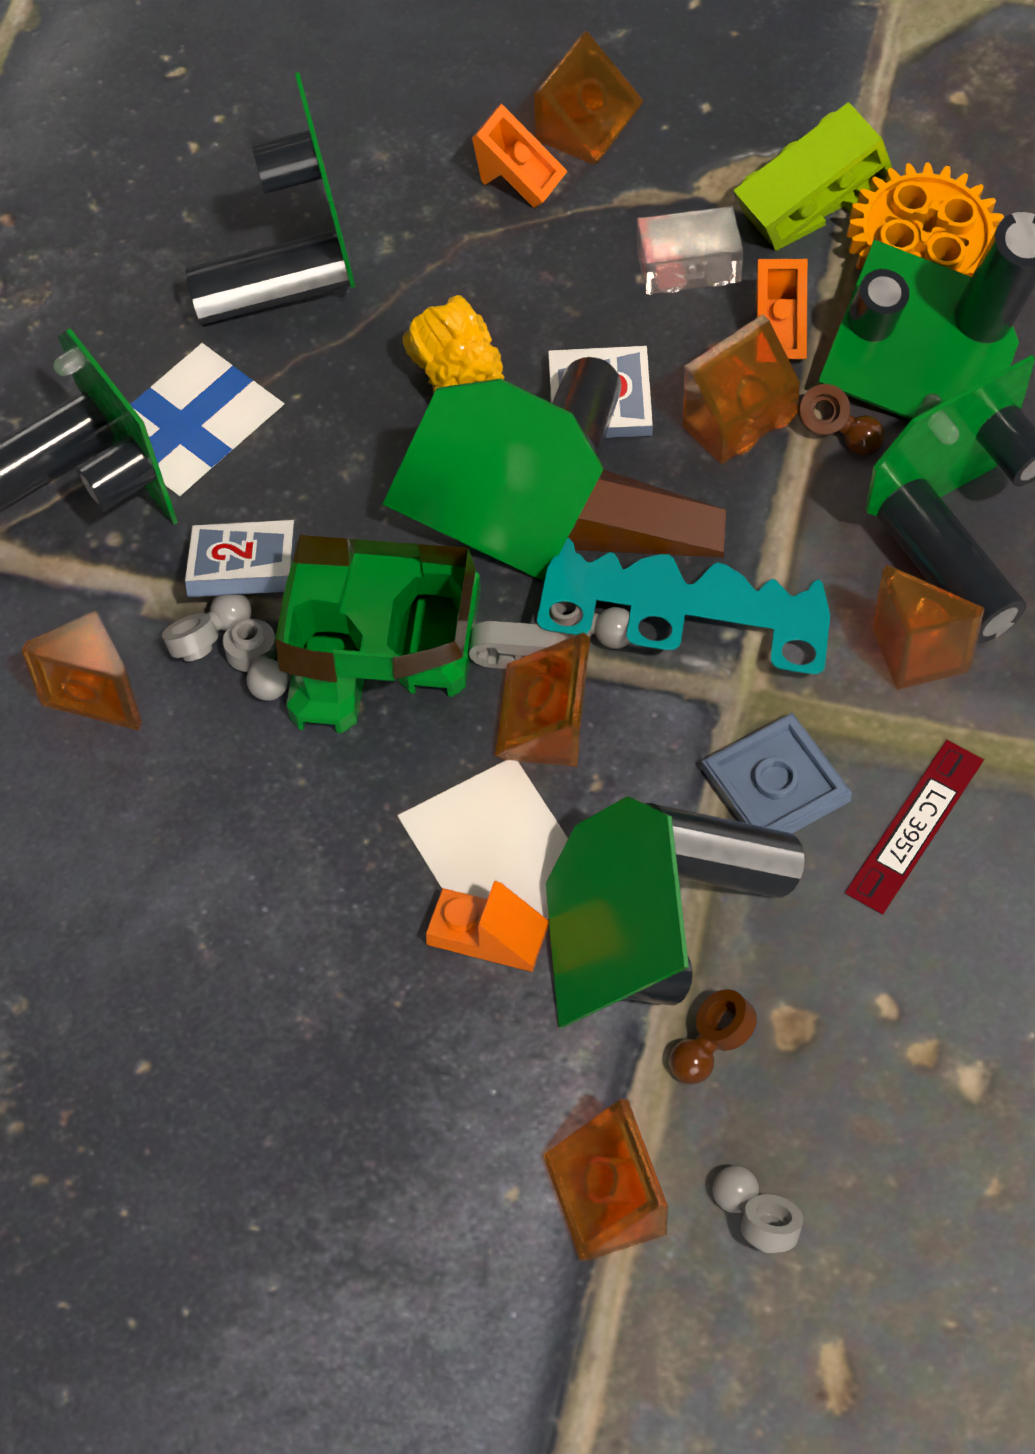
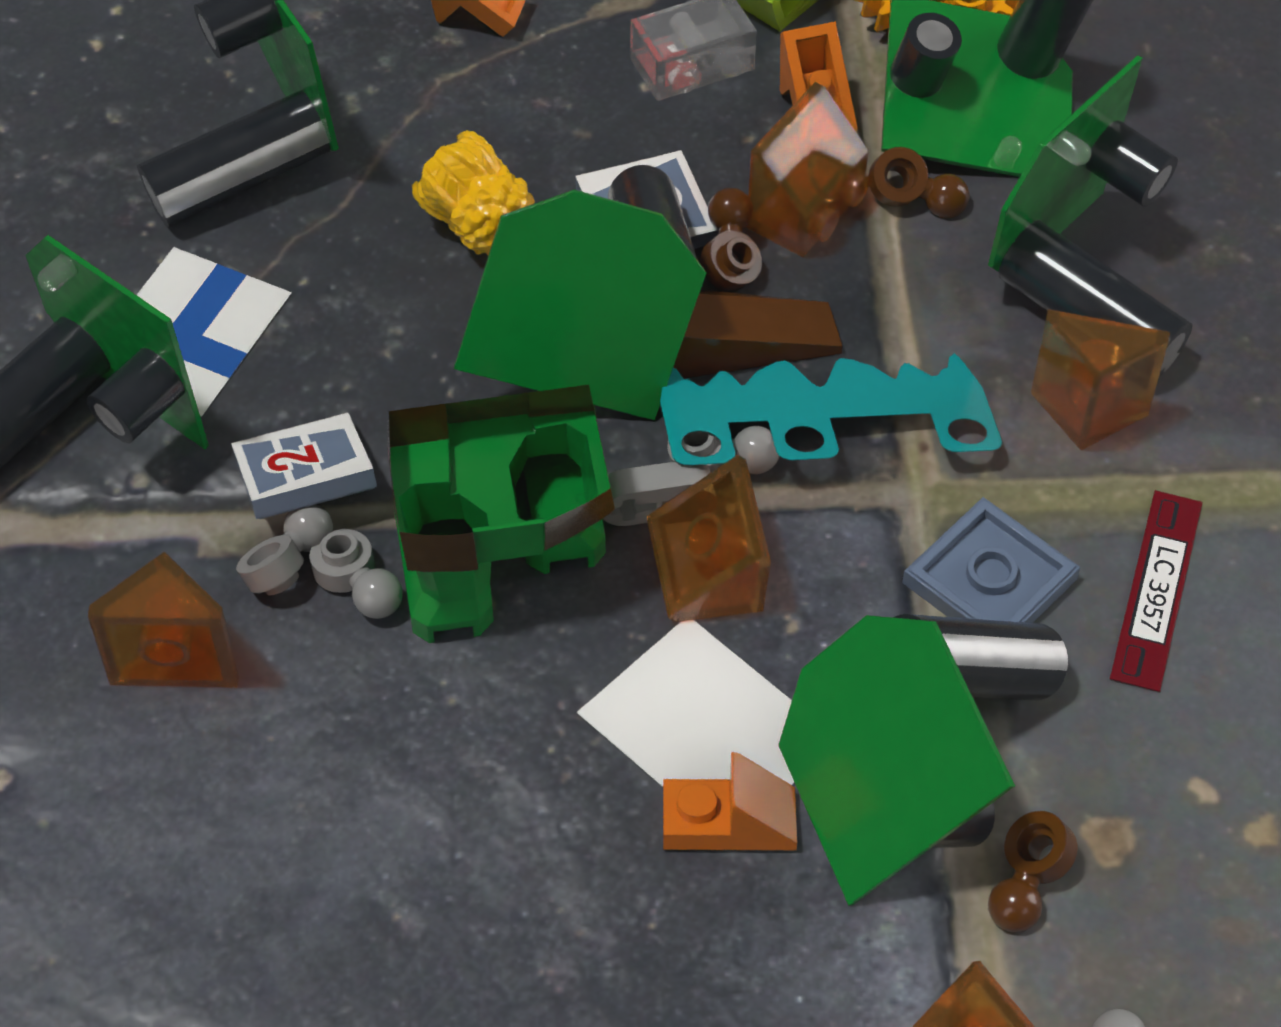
camera: 20 degrees left, 5 degrees down
none -> reddish brown plate [700,188,762,292]

